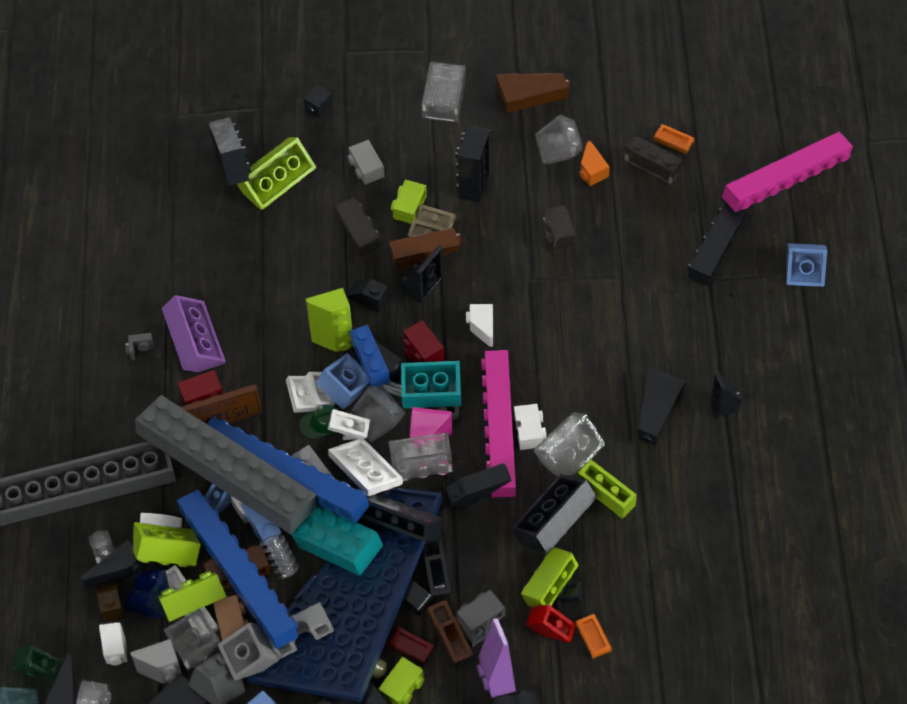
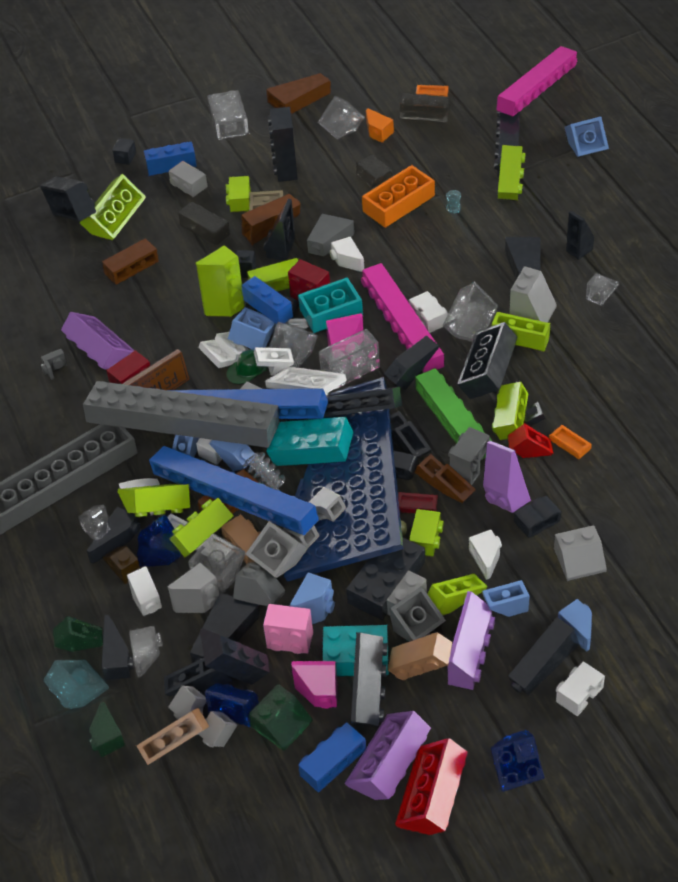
camera: 20 degrees left, 10 degrees down
none -> reddish brown brick [102,238,159,285]
none -> blue brick [144,141,197,176]
none -> lime brick [247,258,298,292]
none -> dark grey slope [307,214,355,256]
none -> orange brick [362,165,435,228]
none -> bright green brick [416,368,492,459]
none -> clear light blue bush [446,190,461,213]
none -> lime brick [498,145,525,200]
none -> light grey slope [510,266,556,323]
none -> clear slope [586,273,619,305]

